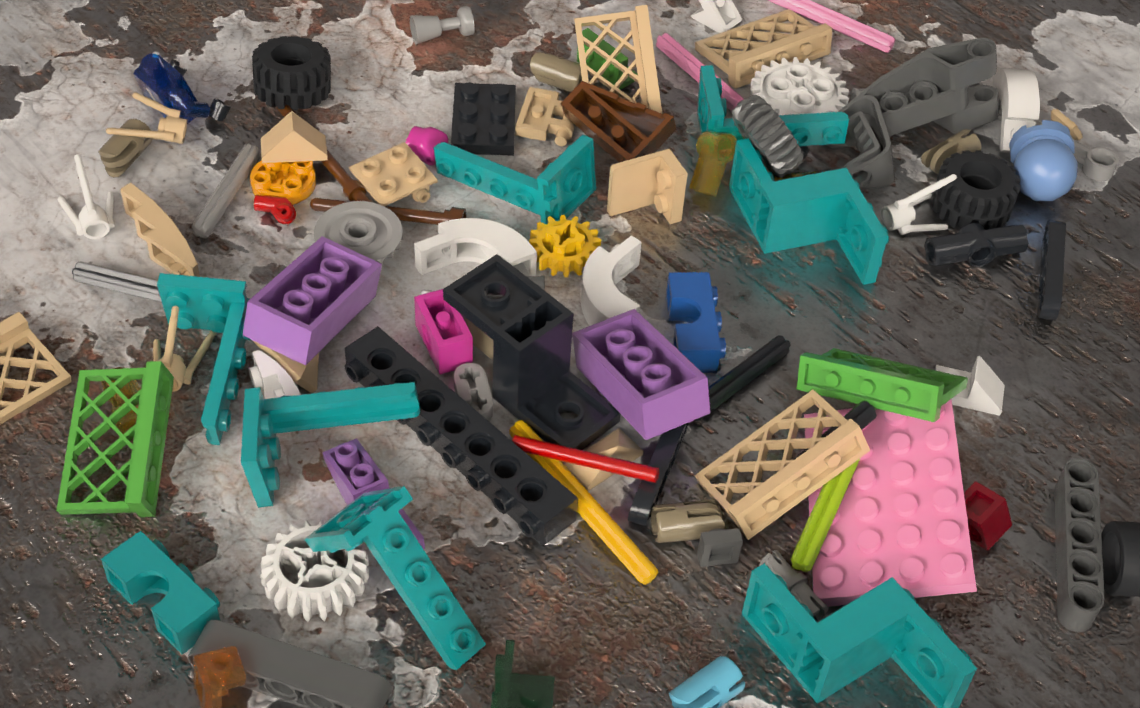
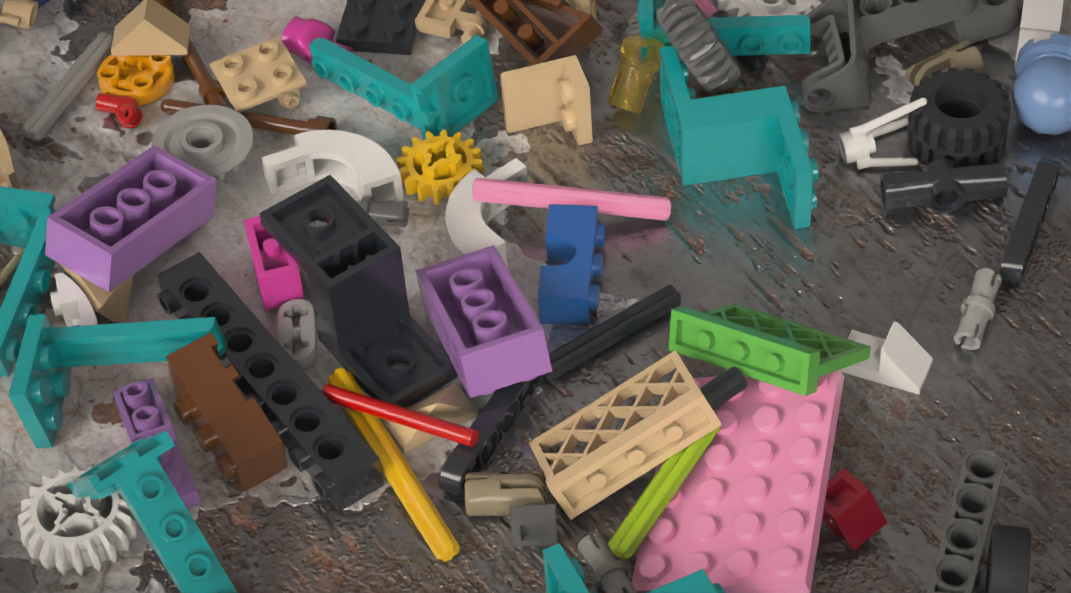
camera: 15 degrees right, 0 degrees up
none -> reddish brown wedge [166,332,288,492]
none -> bright pink axle [472,178,671,221]
none -> light grey pin [954,268,1002,350]

